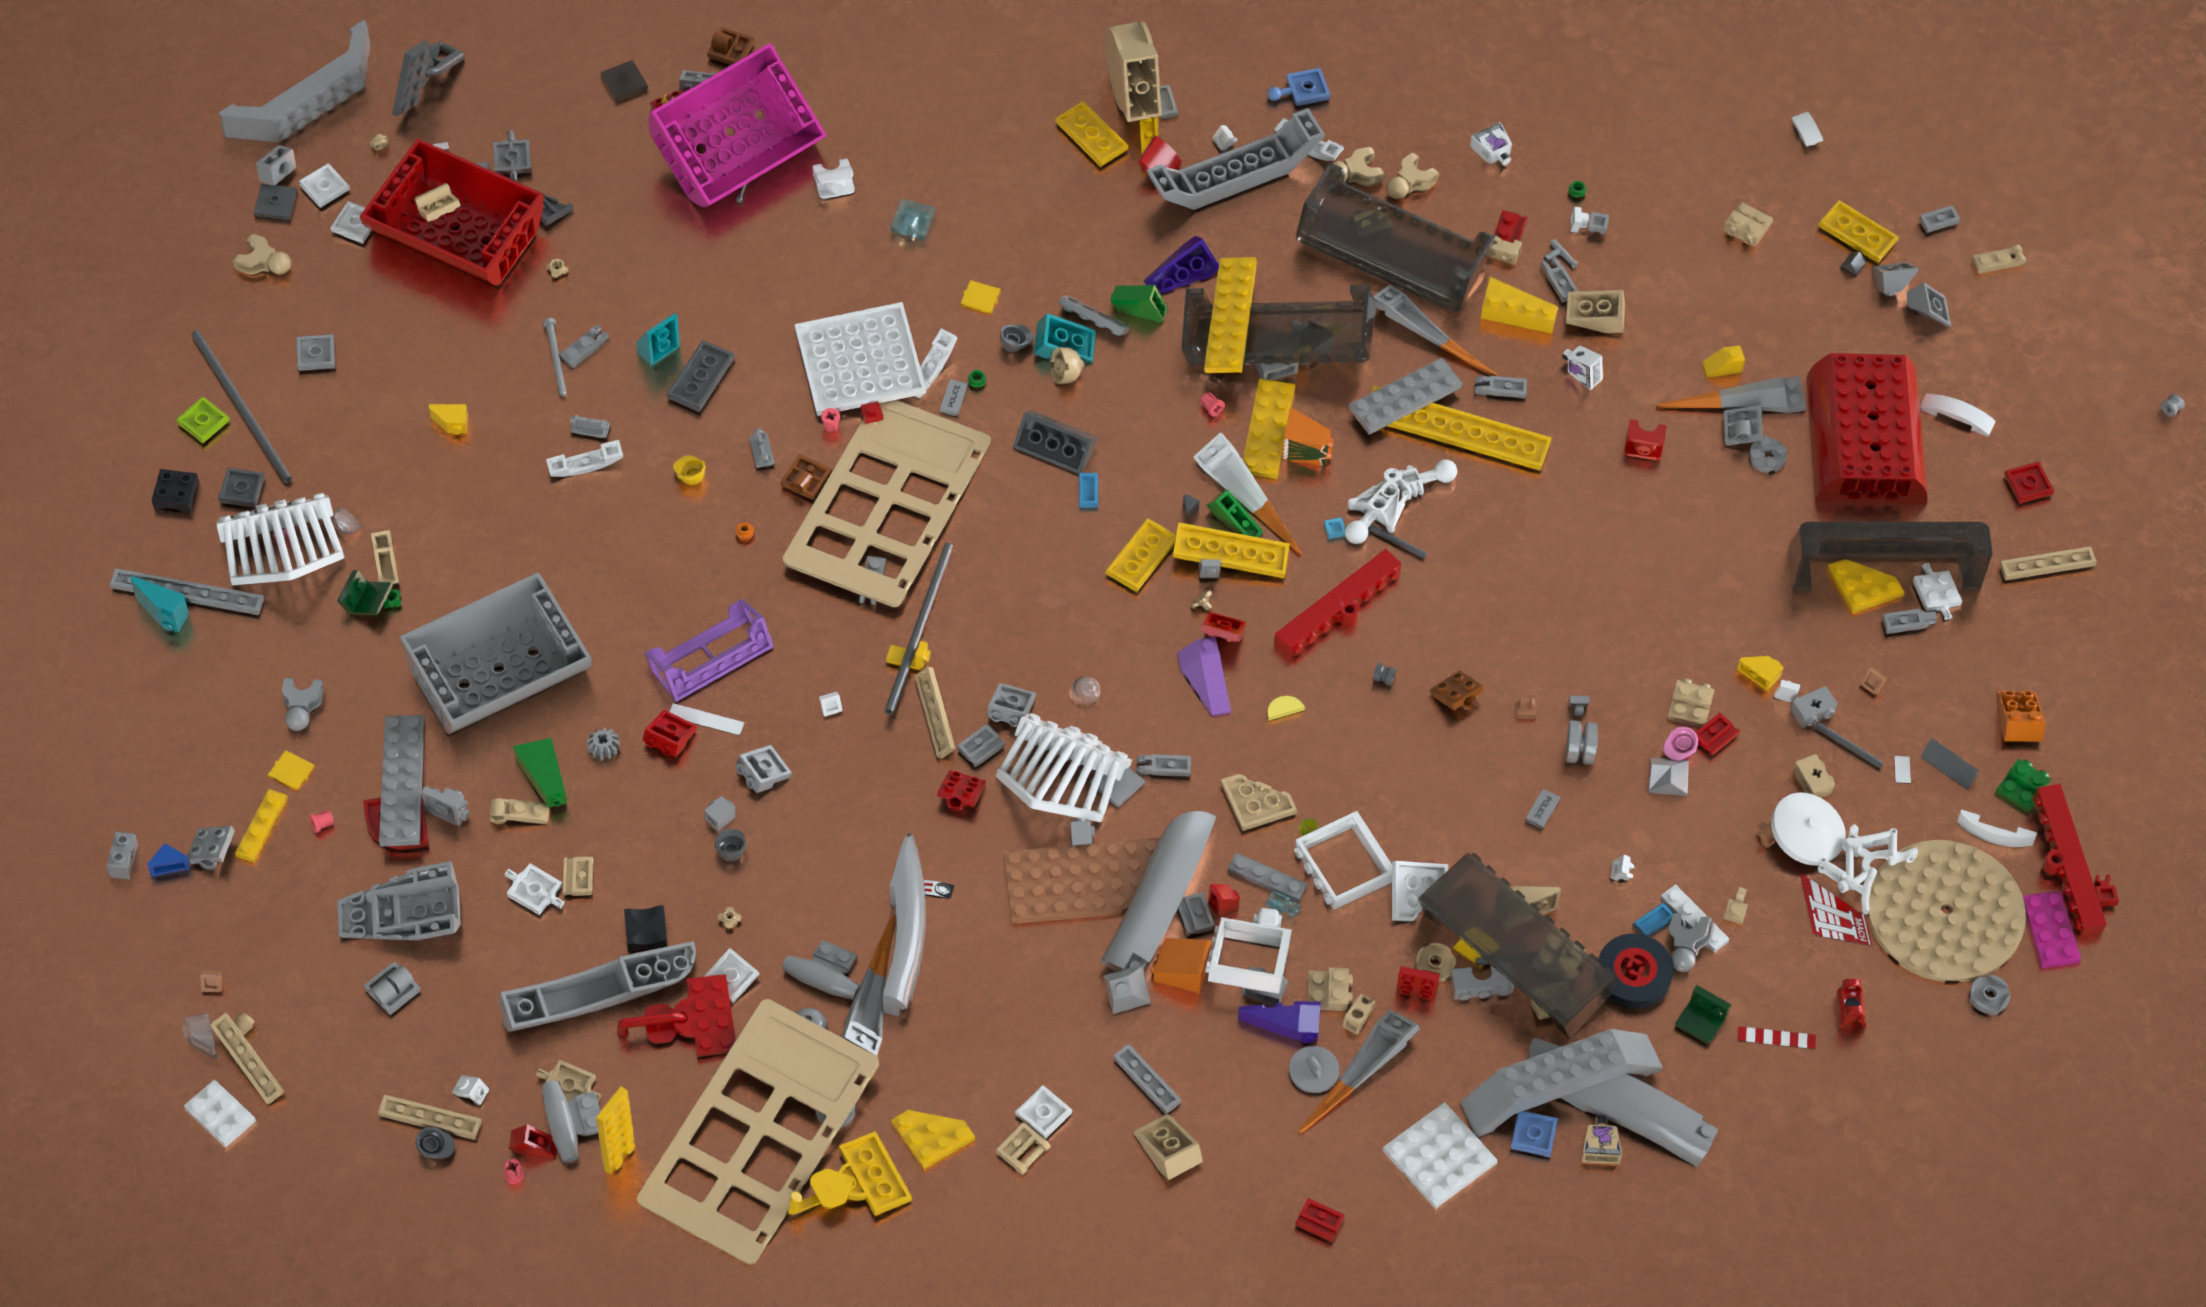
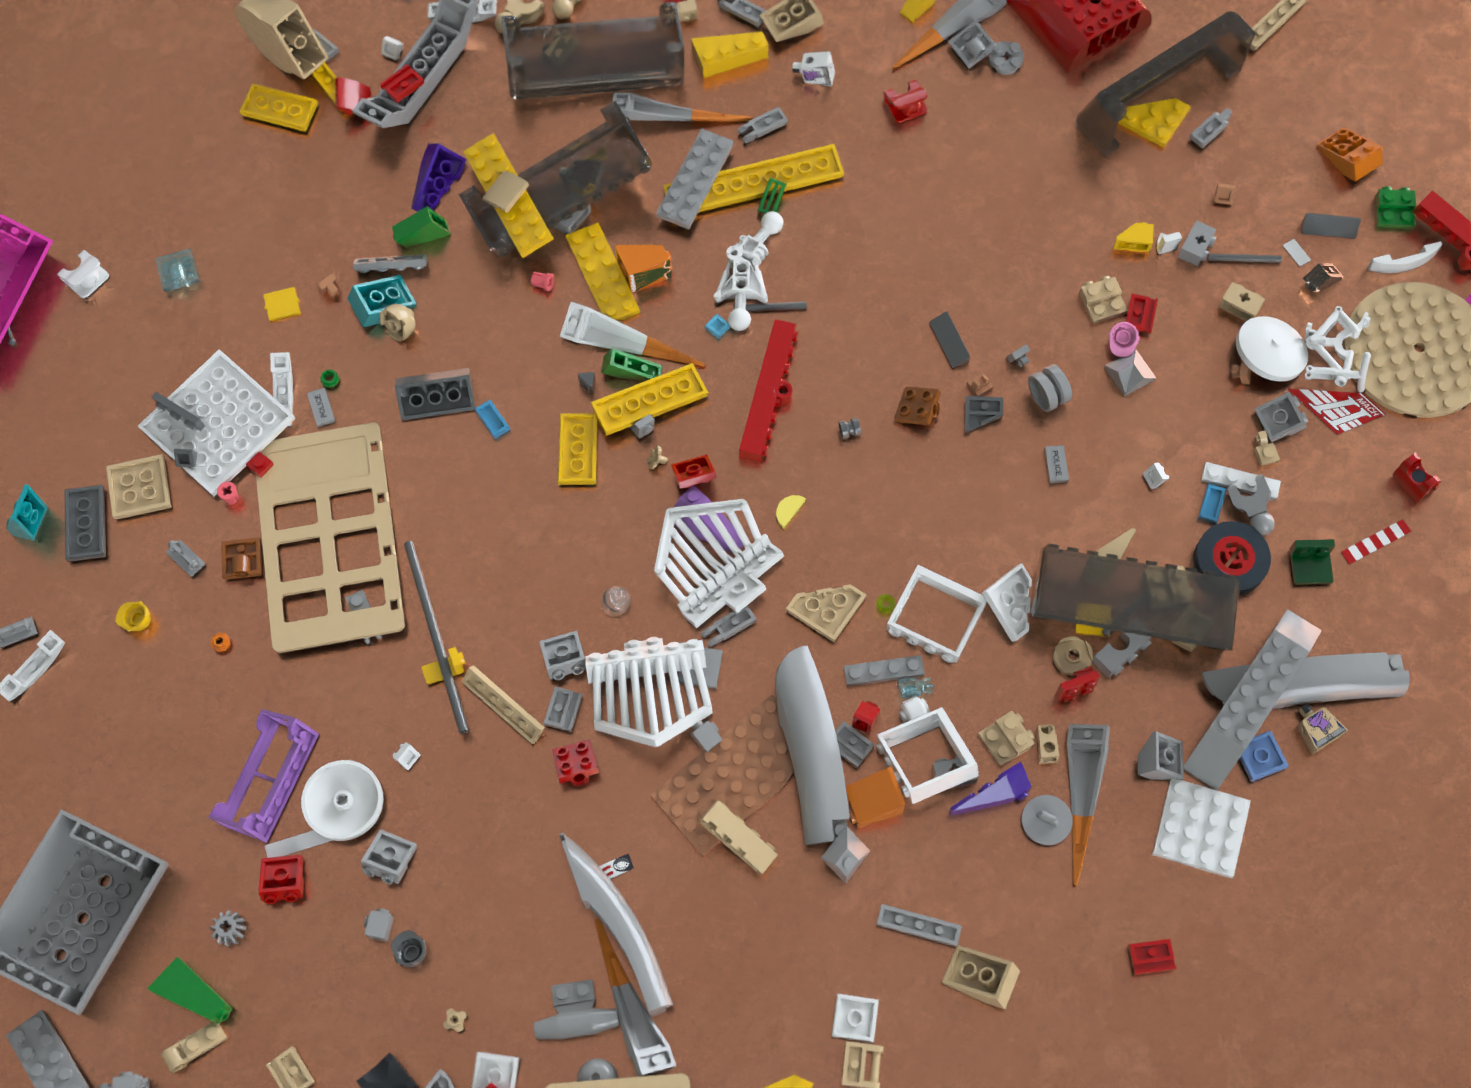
camera: 30 degrees left, 10 degrees up
dark grey hat [1000,325,1034,352] -> none
white plate [1912,563,1962,620] -> none
none -> tan plate [106,454,171,520]
none -> dark grey plate [151,392,205,432]
none -> dark grey slope [173,449,198,467]
none -> white dish [301,760,383,841]
none -> nougat tile [318,273,338,297]
none -> red plate [380,64,425,103]
none -> tan slope [482,171,529,213]
none -> white plate [654,499,784,628]
none -> tan wedge [698,800,778,875]
none -> green tile [757,177,786,215]
none -> dark grey slope [929,311,970,368]
none -> dark grey wing [964,396,1004,433]
none -> light grey slope [1138,731,1184,780]
none -> light grey plate [1255,392,1309,443]
none -> clear smoke slope [1303,263,1344,292]

